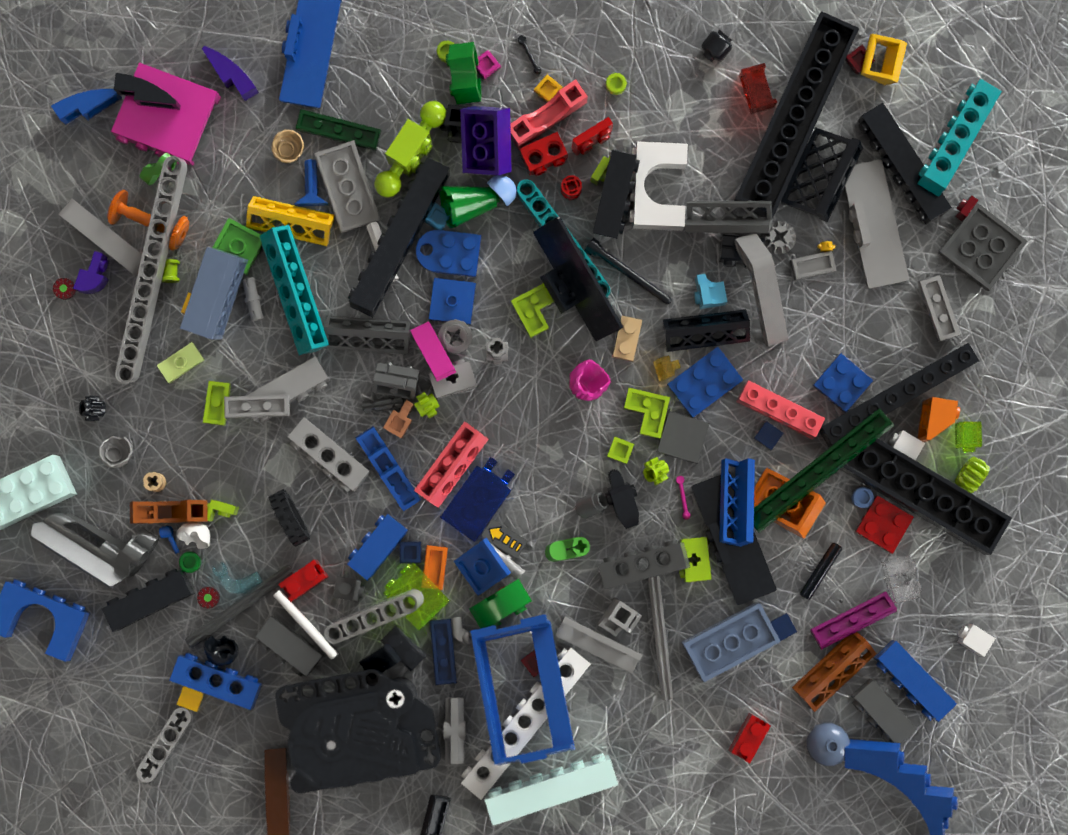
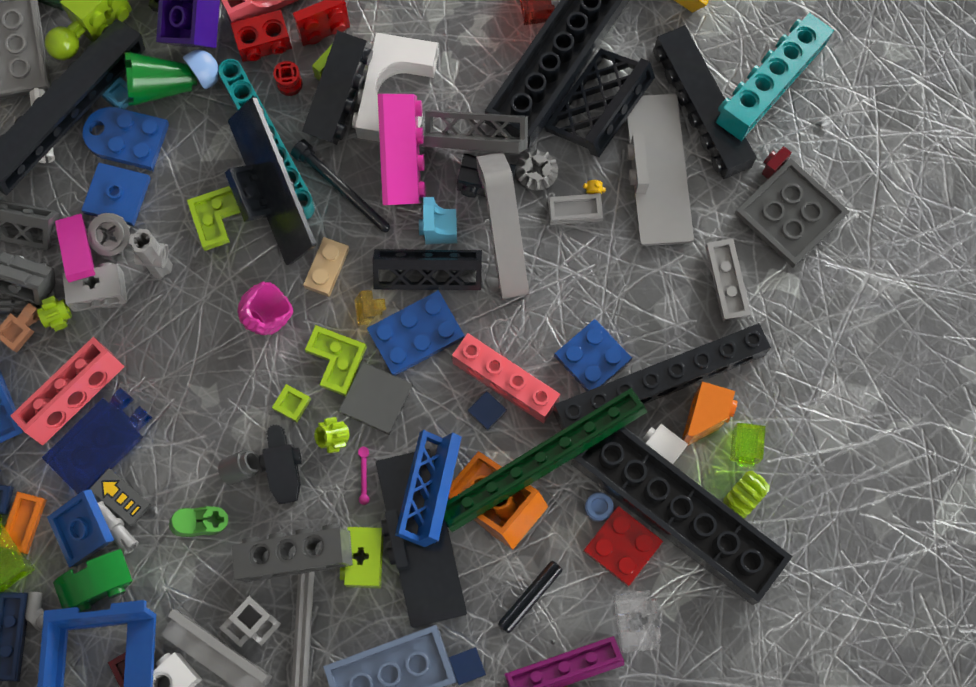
camera: 10 degrees right, 10 degrees down
none -> dark pink slope [378,94,426,205]

